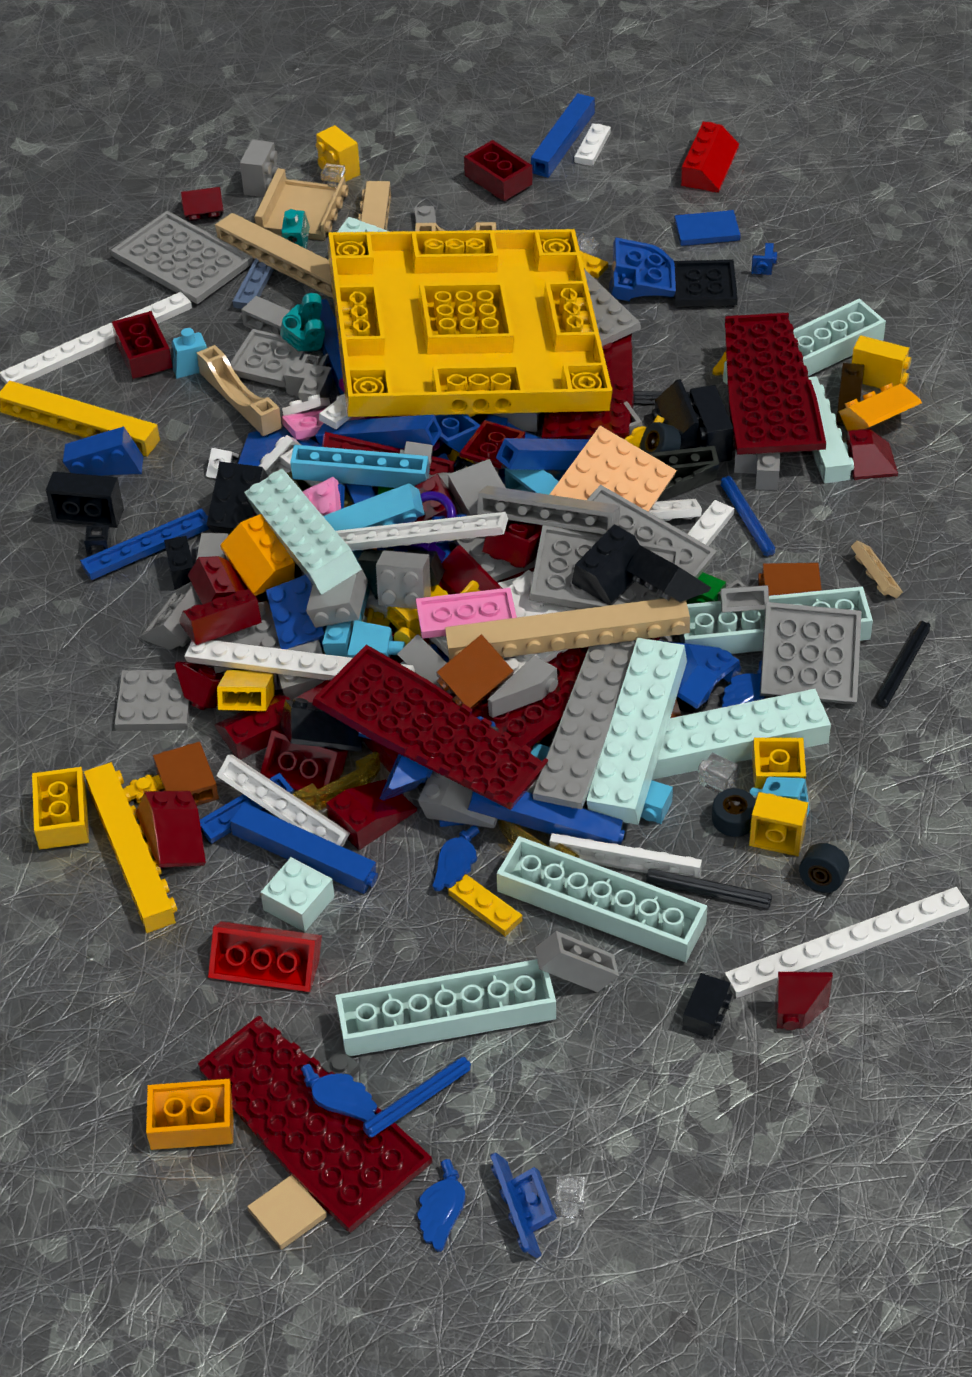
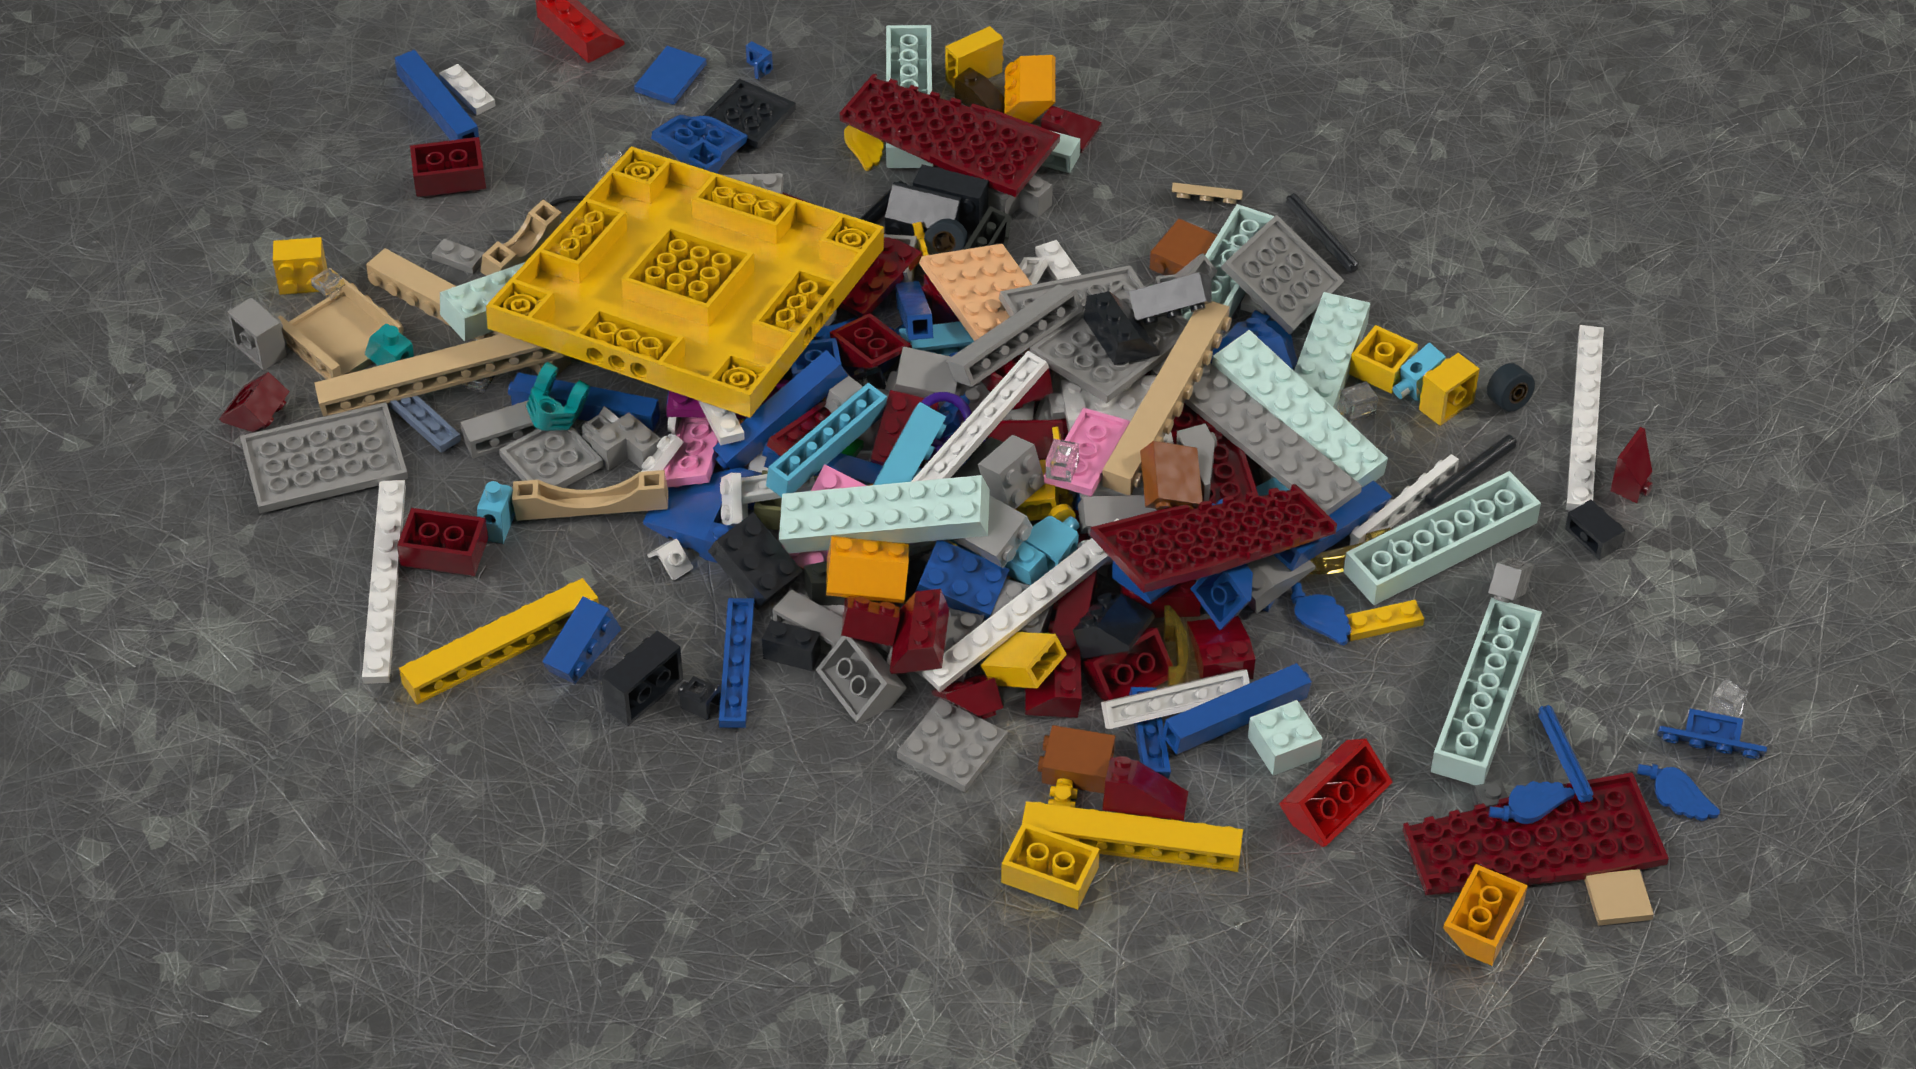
camera: 60 degrees left, 0 degrees up
black wheel [712,788,756,837] -> none
blue axle [721,476,775,557] -> none
none -> clear brick [1046,439,1079,483]

